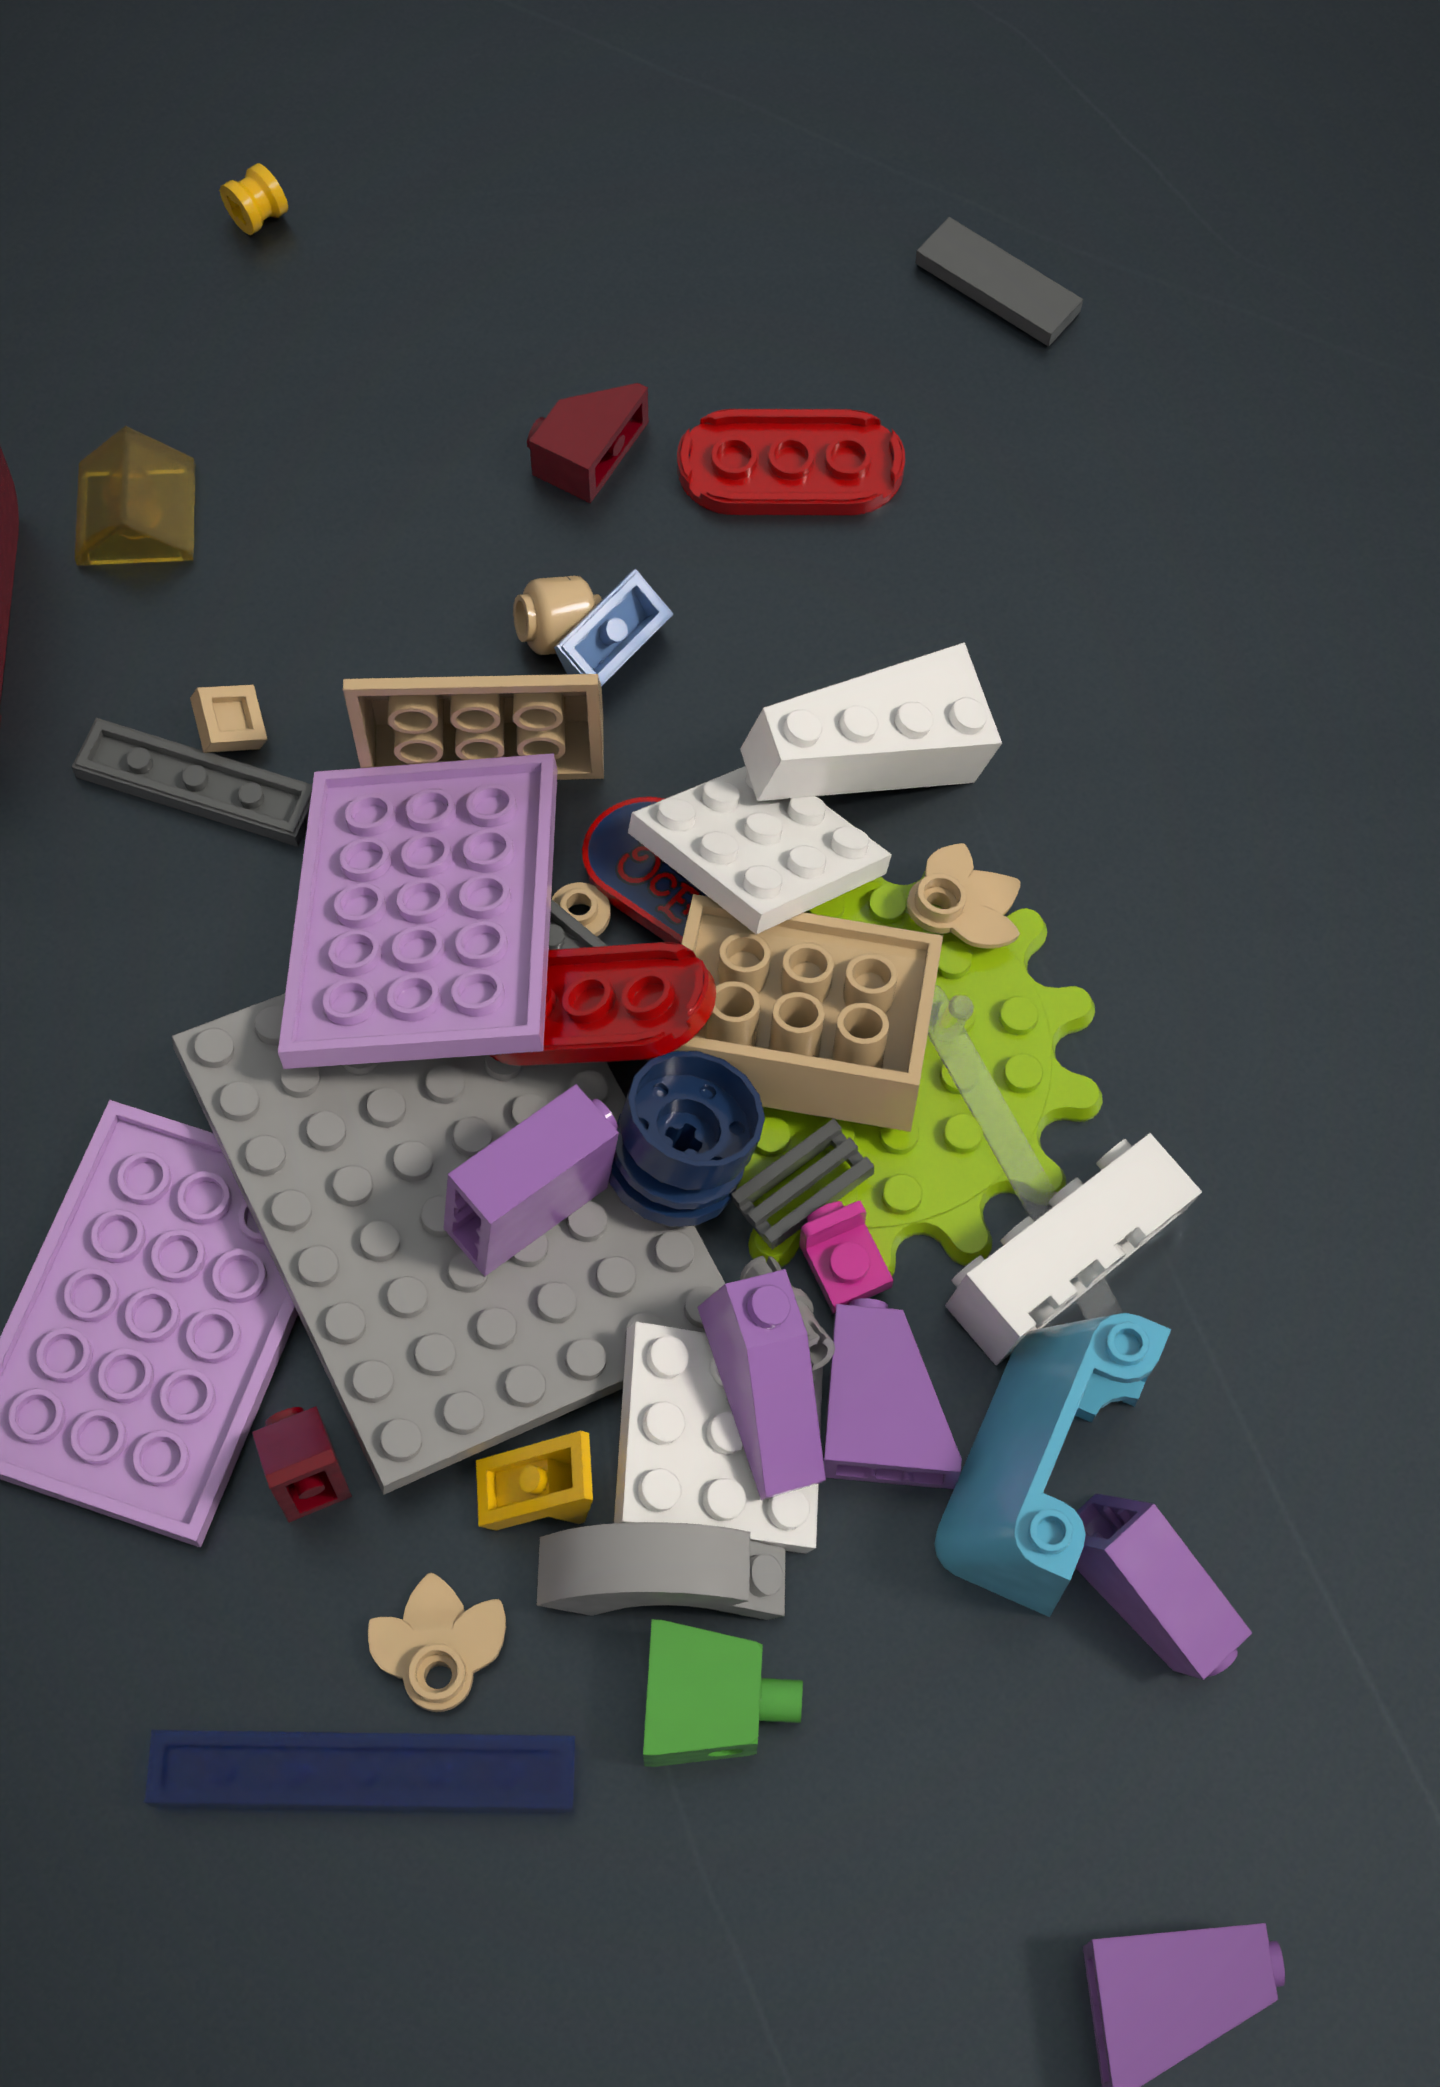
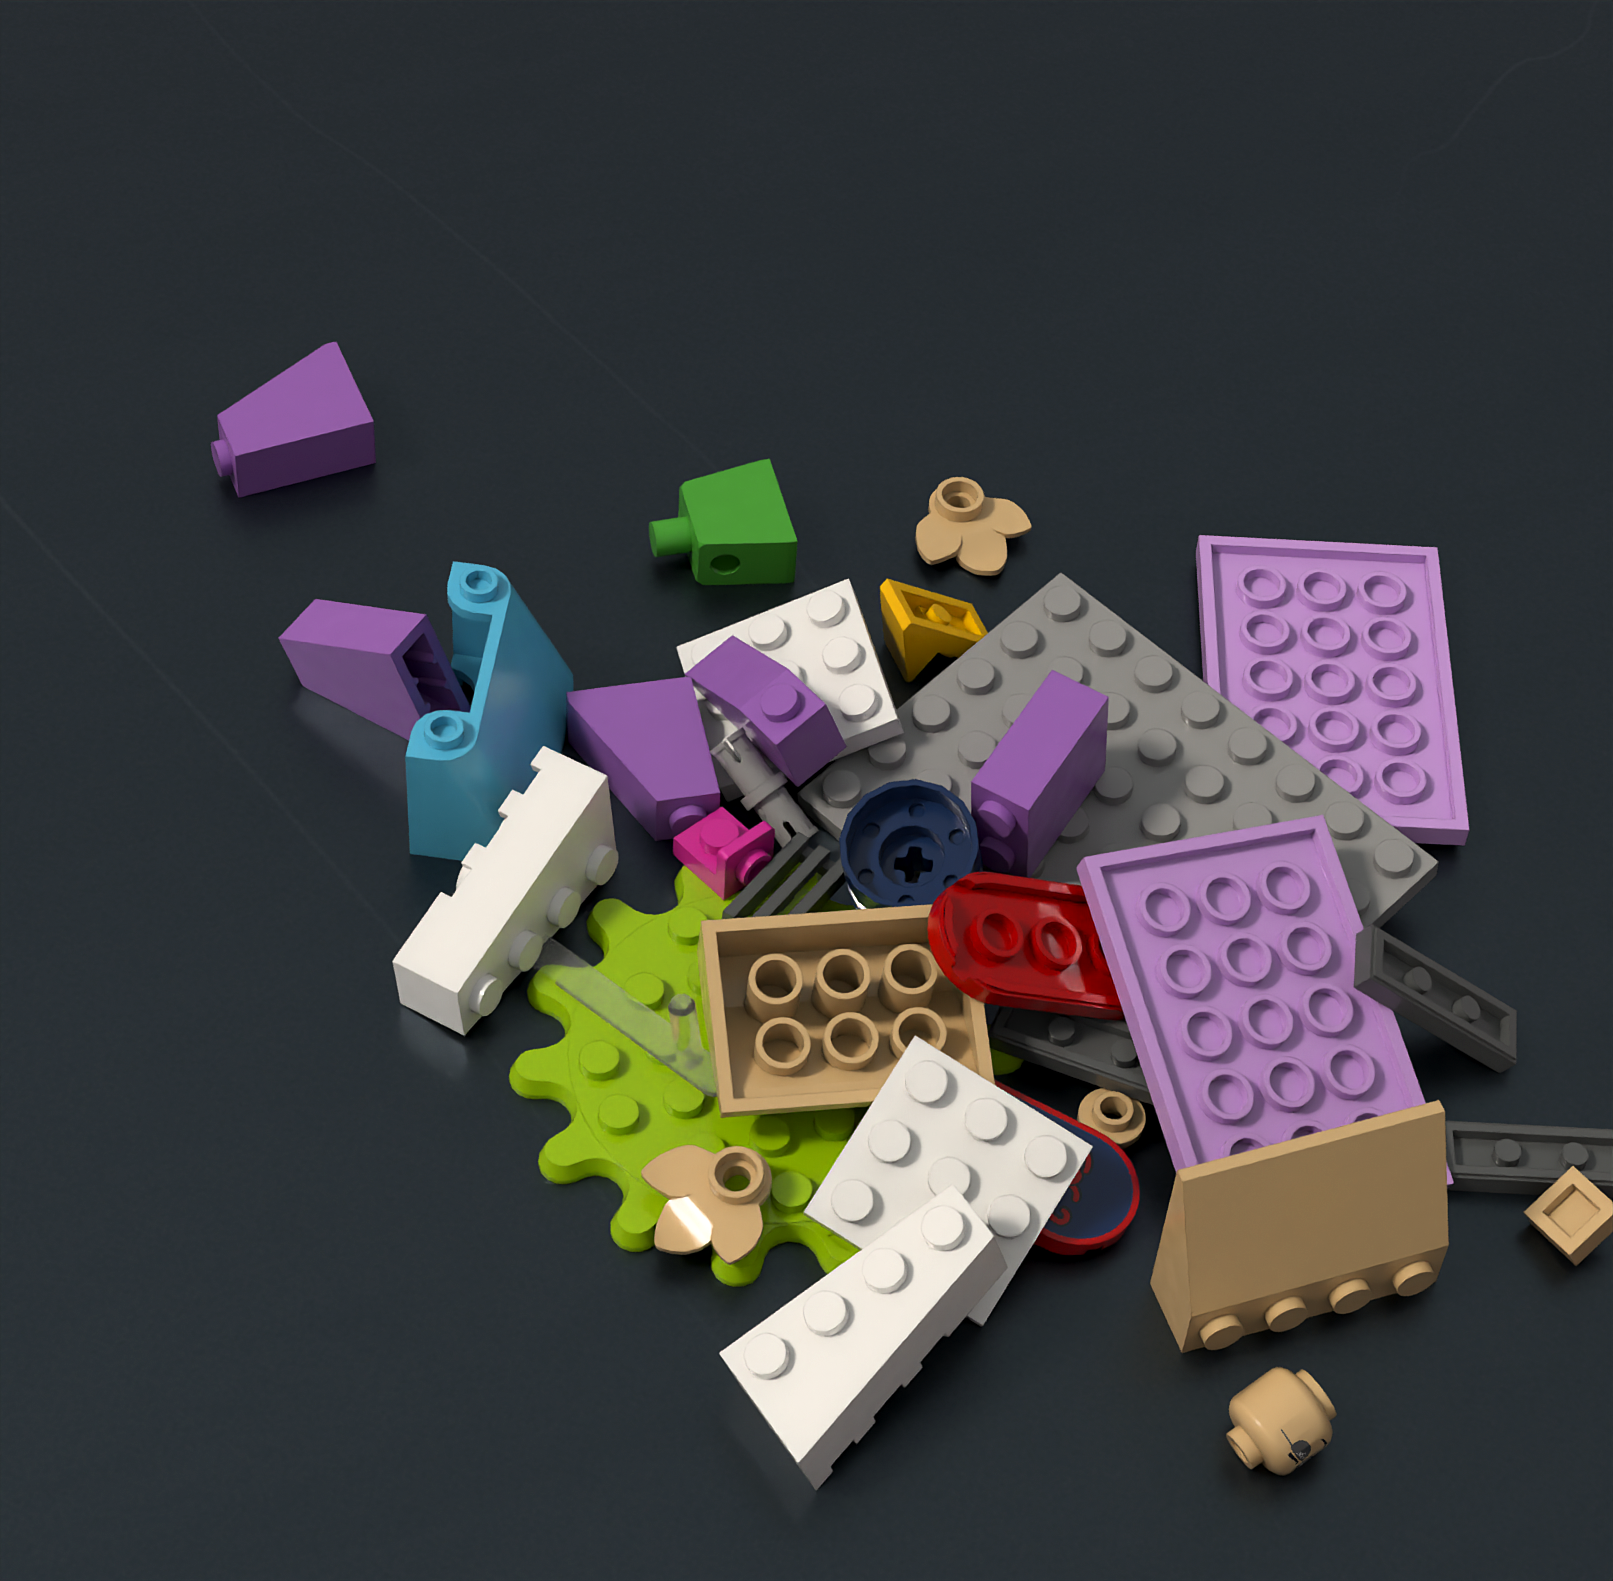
camera: 160 degrees right, 15 degrees down
clear blue plate [145,1730,576,1812] -> none
dark red slope [252,1406,352,1523] -> none
light grey arch [537,1522,785,1620] -> none
medium blue slope [554,569,673,686] -> none
none -> dark grey tile [1354,924,1517,1073]

